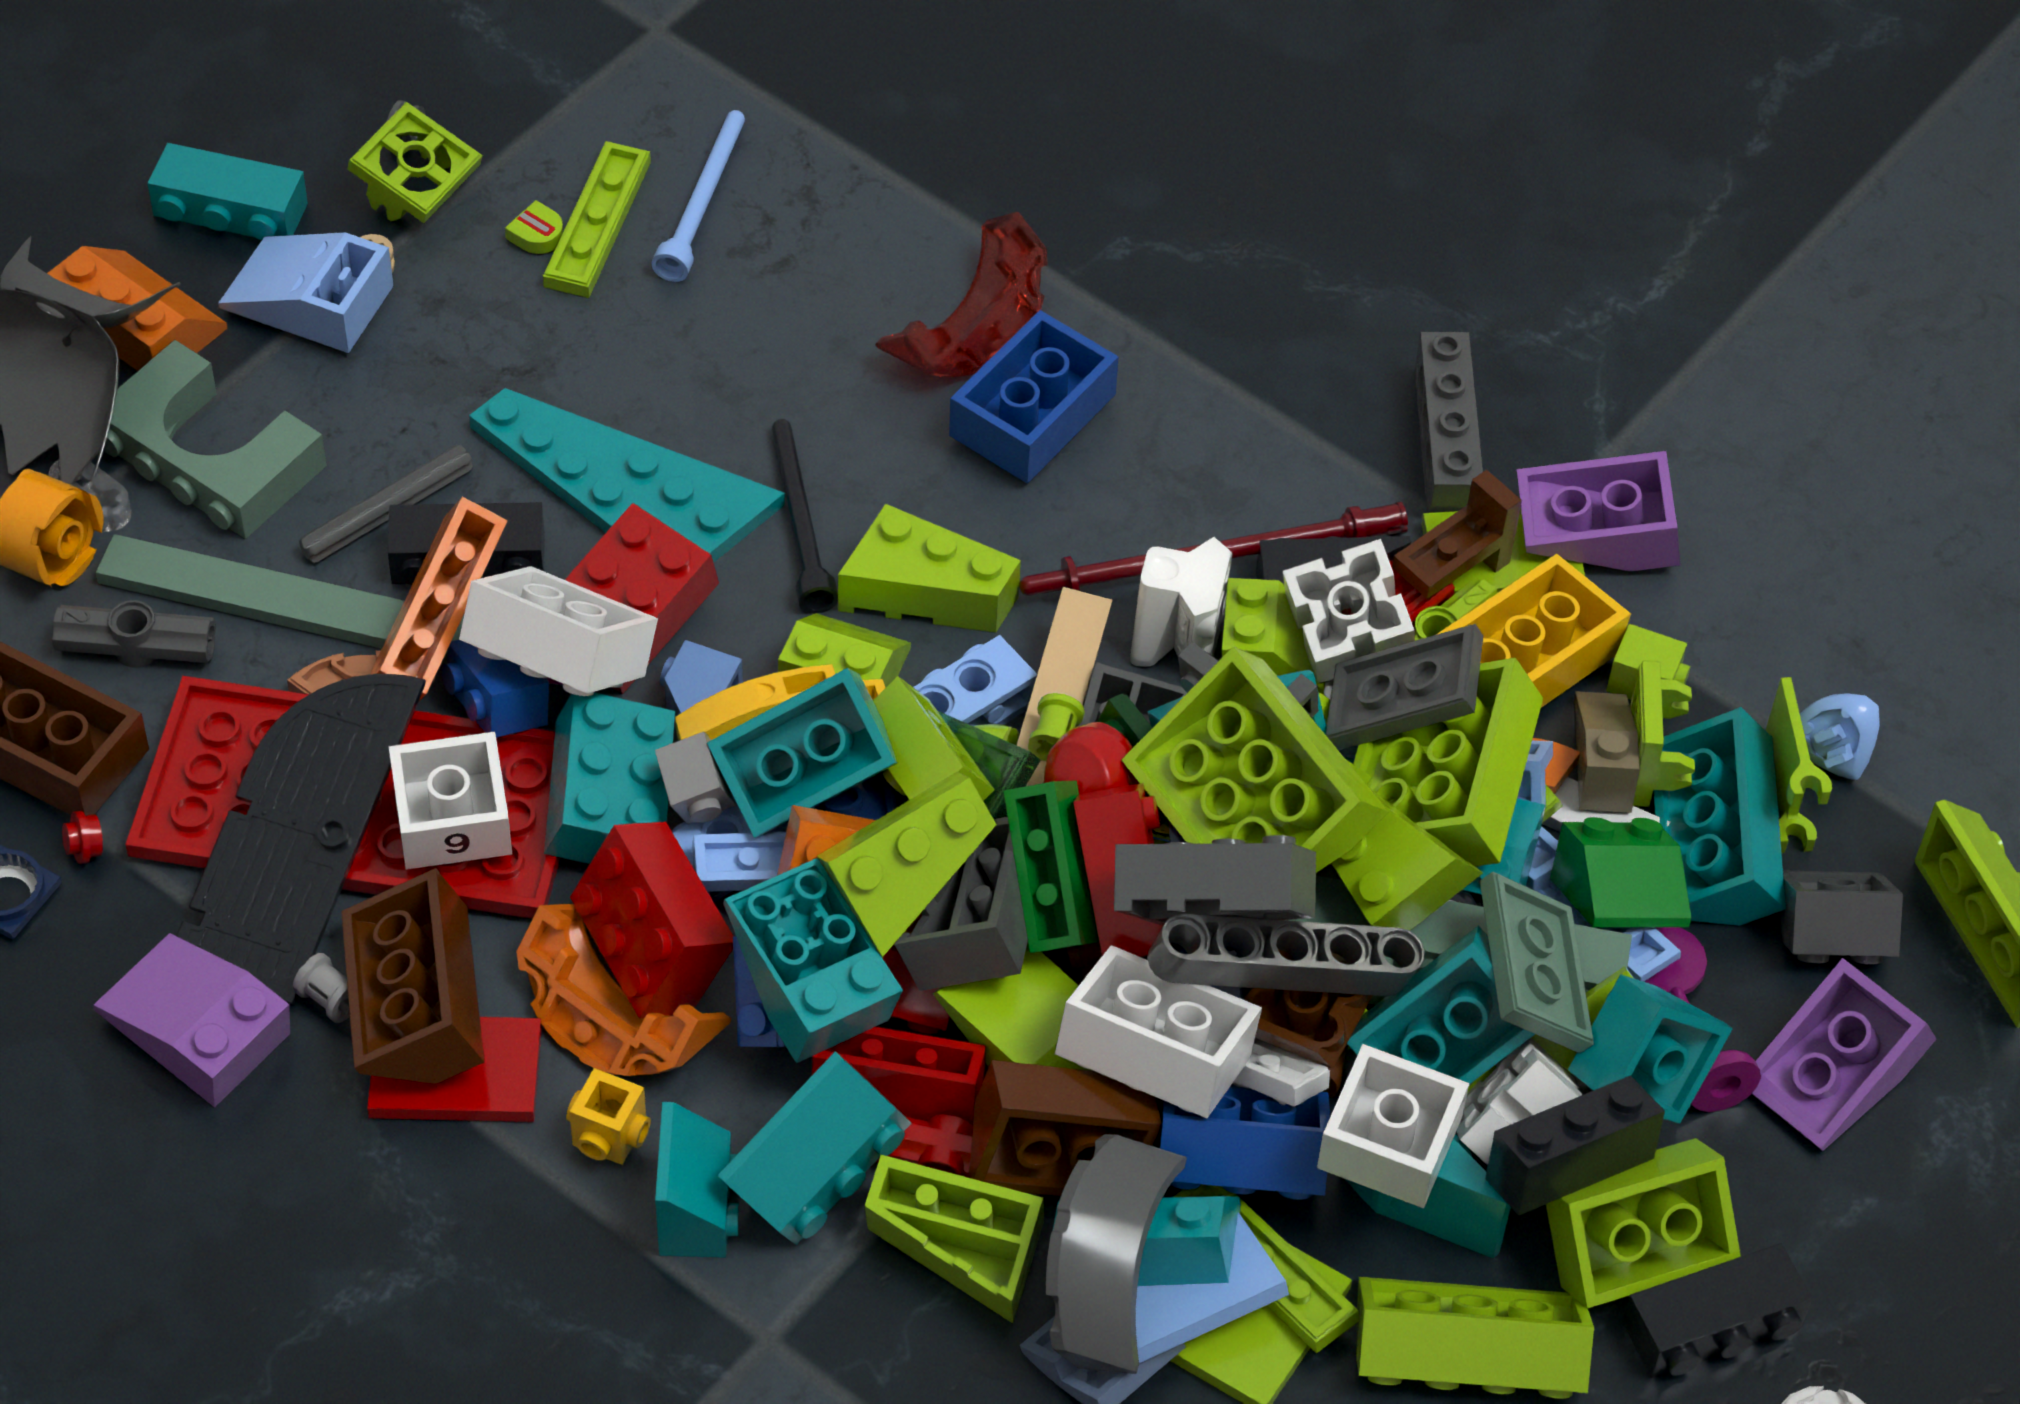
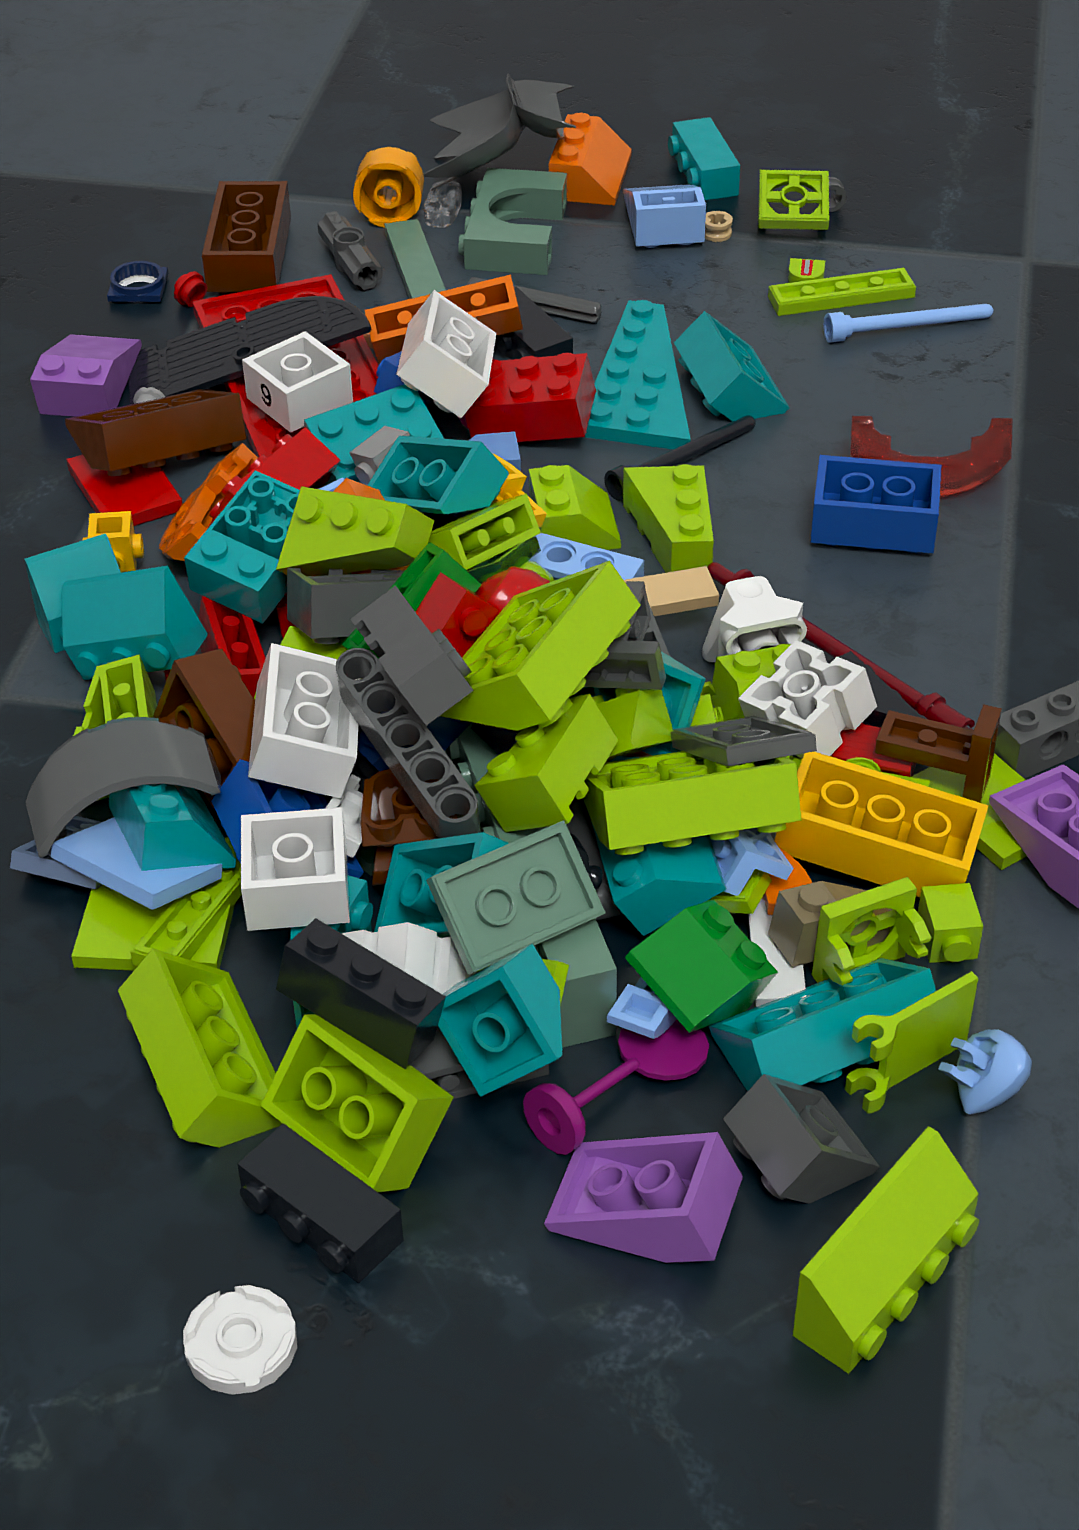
camera: 65 degrees right, 10 degrees down
none -> teal slope [674,311,790,421]

